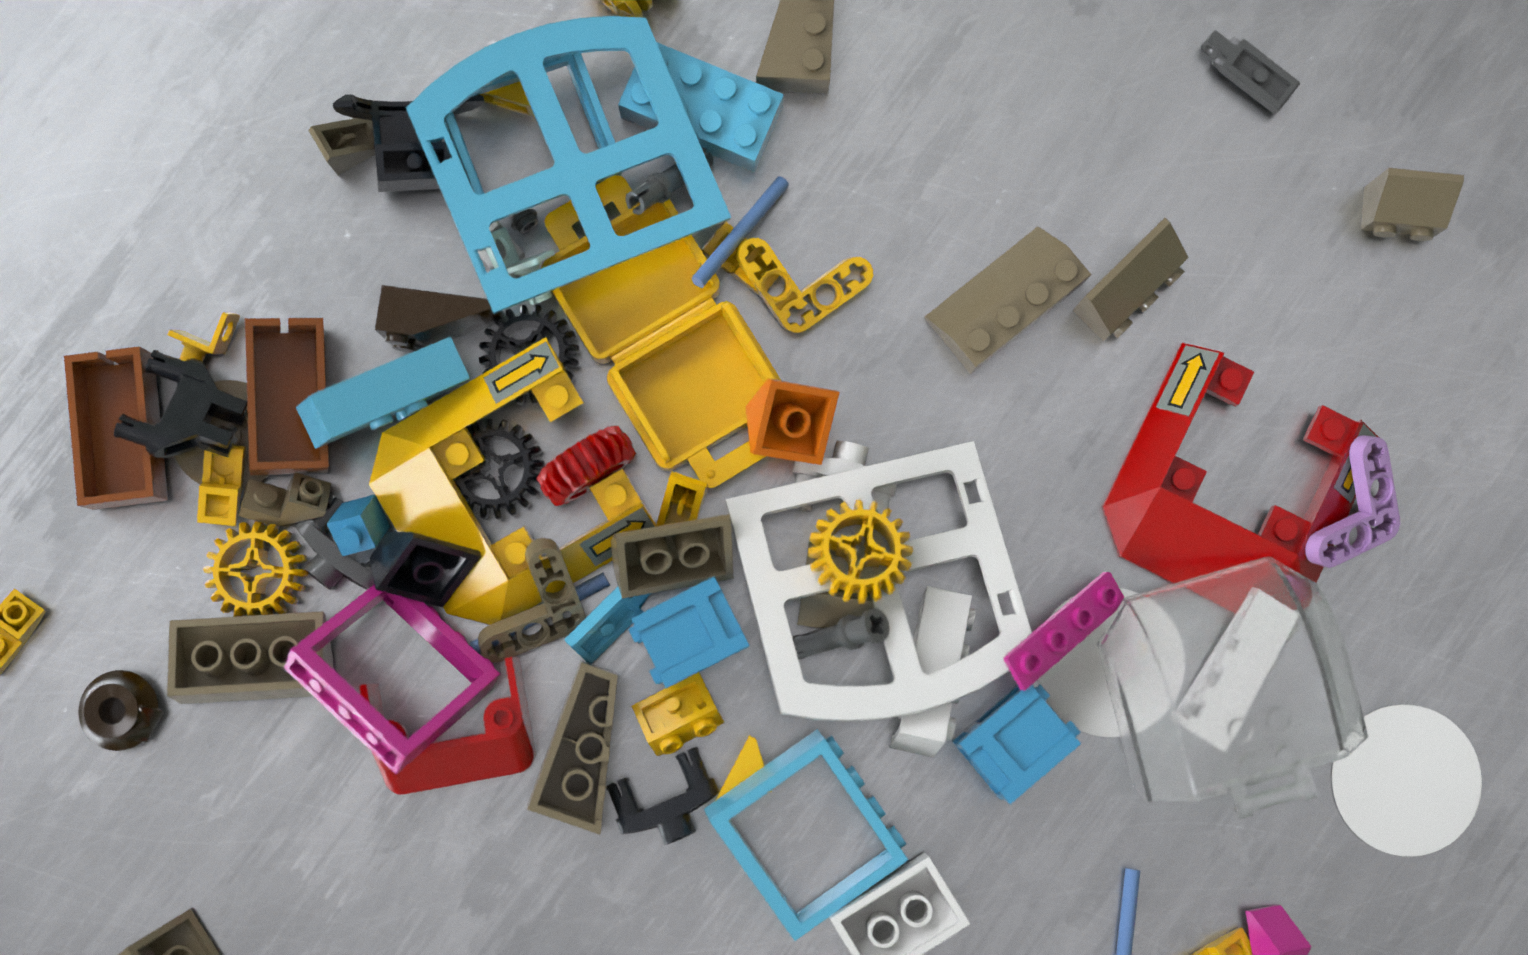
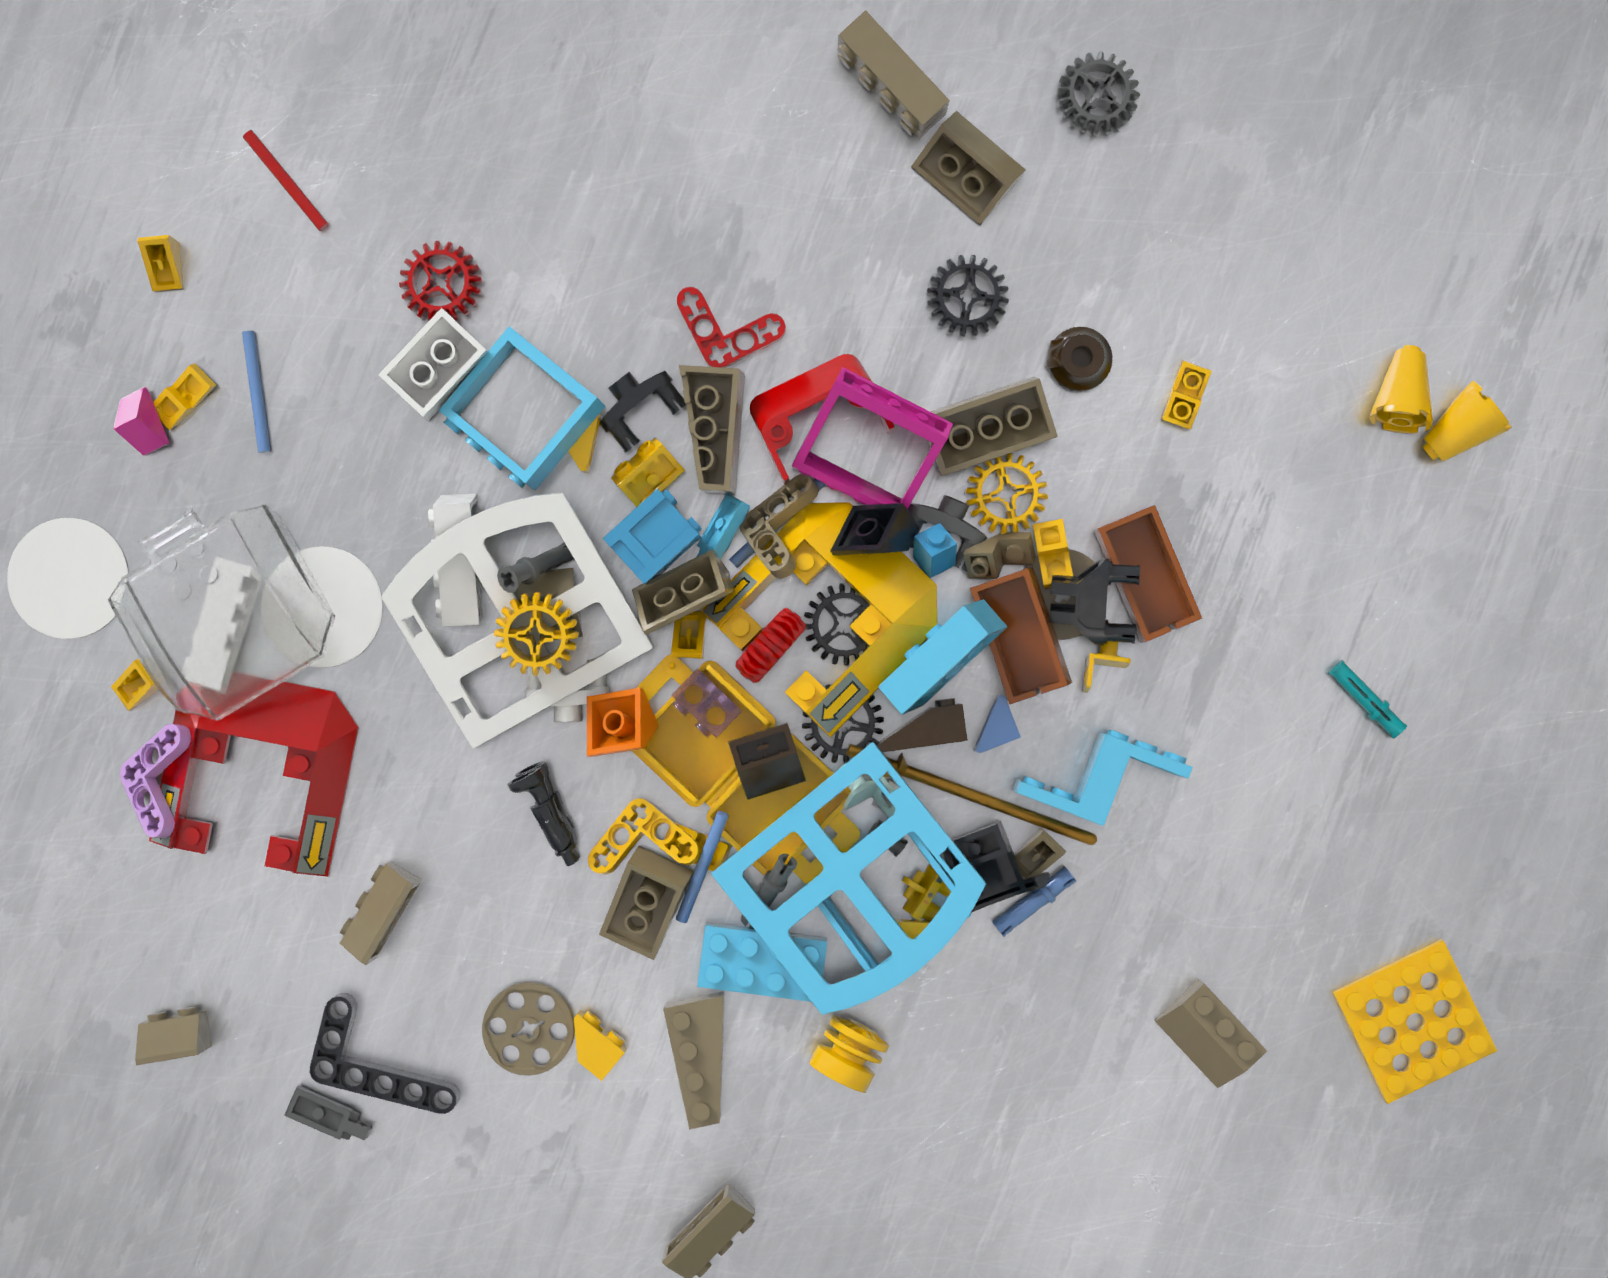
camera: 165 degrees right, 5 degrees up
dark tan slope [924,226,1092,374] -> none
dark azure container [951,684,1081,804] -> none
dark pink bracket [1004,572,1127,690] -> none
none -> yellow slope [111,658,167,711]
none -> black beam [309,993,460,1114]
none -> dark tan wedge [482,982,575,1076]
none -> black piece [507,761,580,866]
none -> yellow slope [574,1010,627,1081]
none -> dark tan slope [599,846,694,960]
none -> brick [672,668,742,738]
none -> red beam [677,287,786,368]
none -> dark brown slope [728,722,806,800]
none -> pearl gold piece [846,744,1097,845]
none -> yellow hips [901,863,951,921]
none -> black gear [927,255,1009,338]
none -> medium blue slope [973,694,1021,753]
none -> medium blue pin [992,866,1077,937]
none -> medium azure bracket [1012,729,1193,826]

